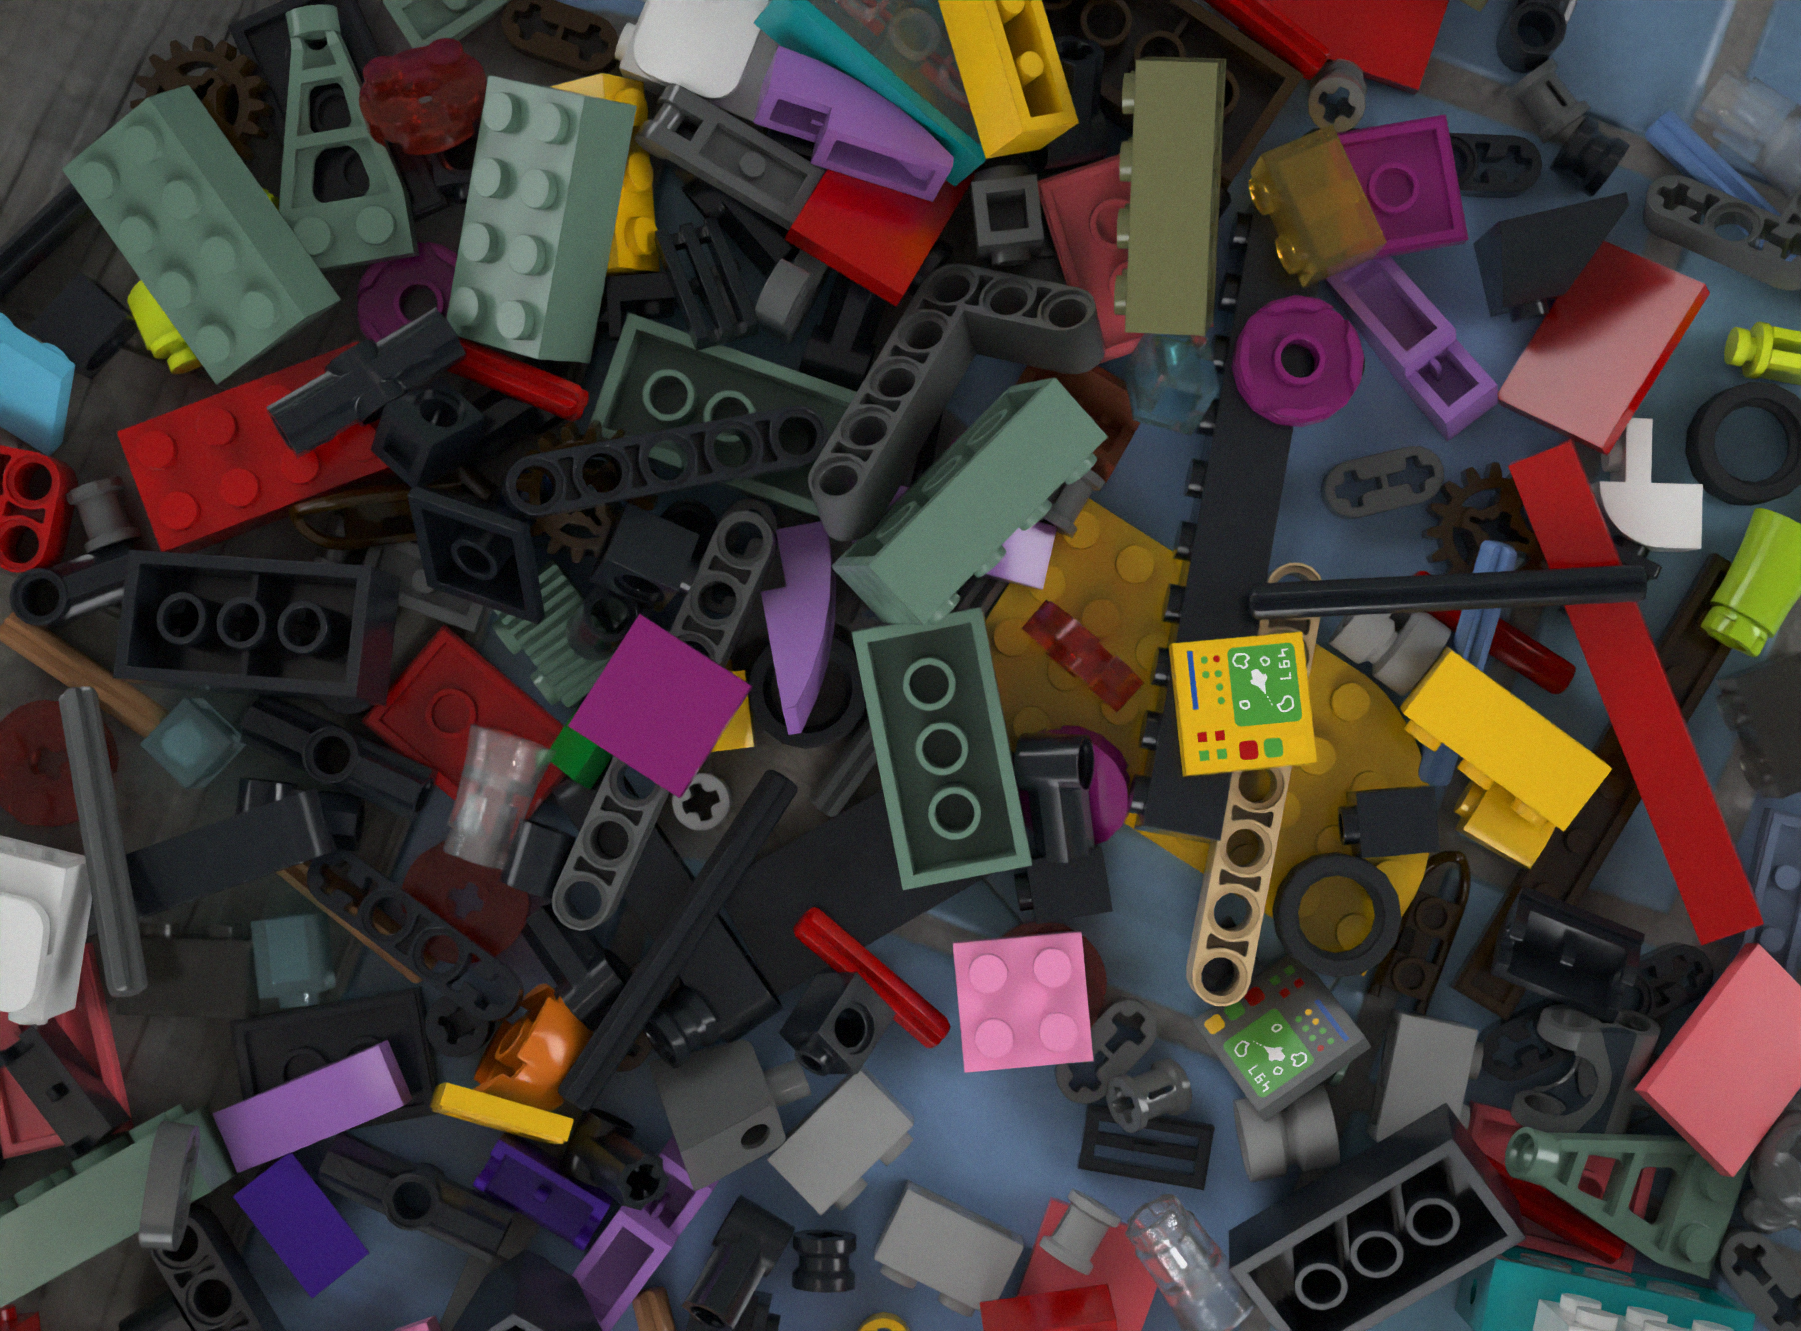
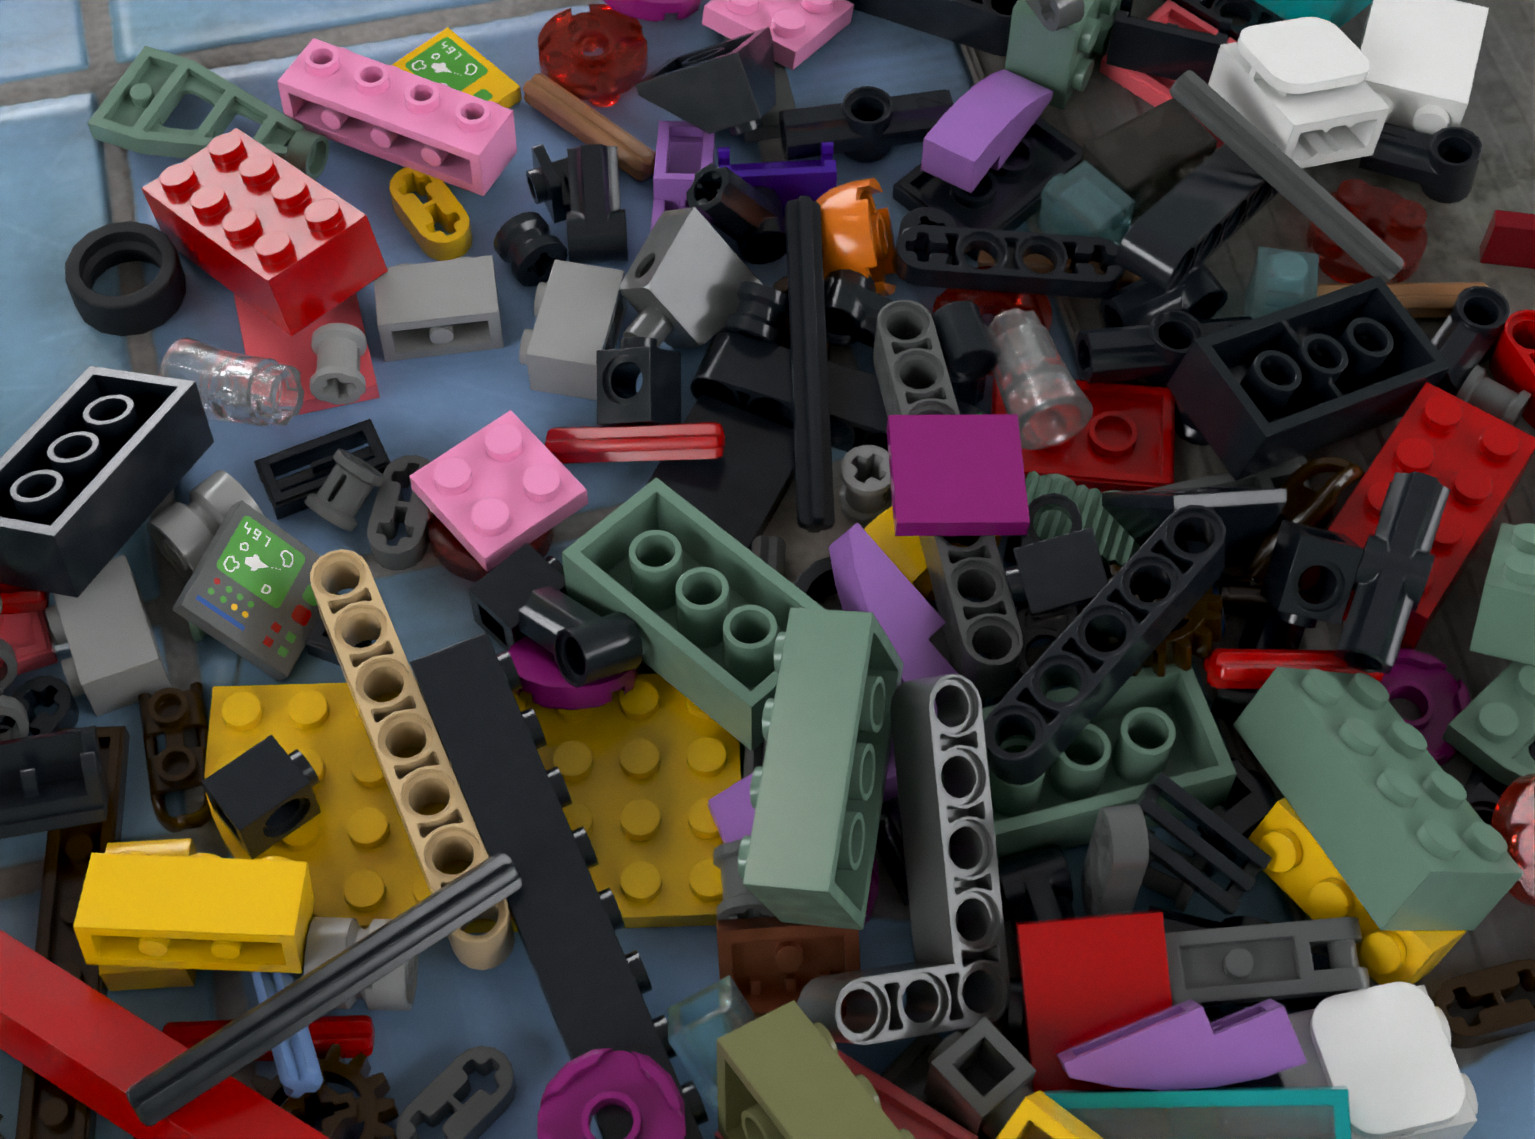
camera: 140 degrees right, 30 degrees down
dark purple hinge [233,1152,370,1298] -> none
yellow tile [429,1082,574,1145] -> none
clear red plate [1021,599,1144,713] -> none
tile [1169,632,1317,777] -> none
black tyre [1272,852,1402,978] -> none

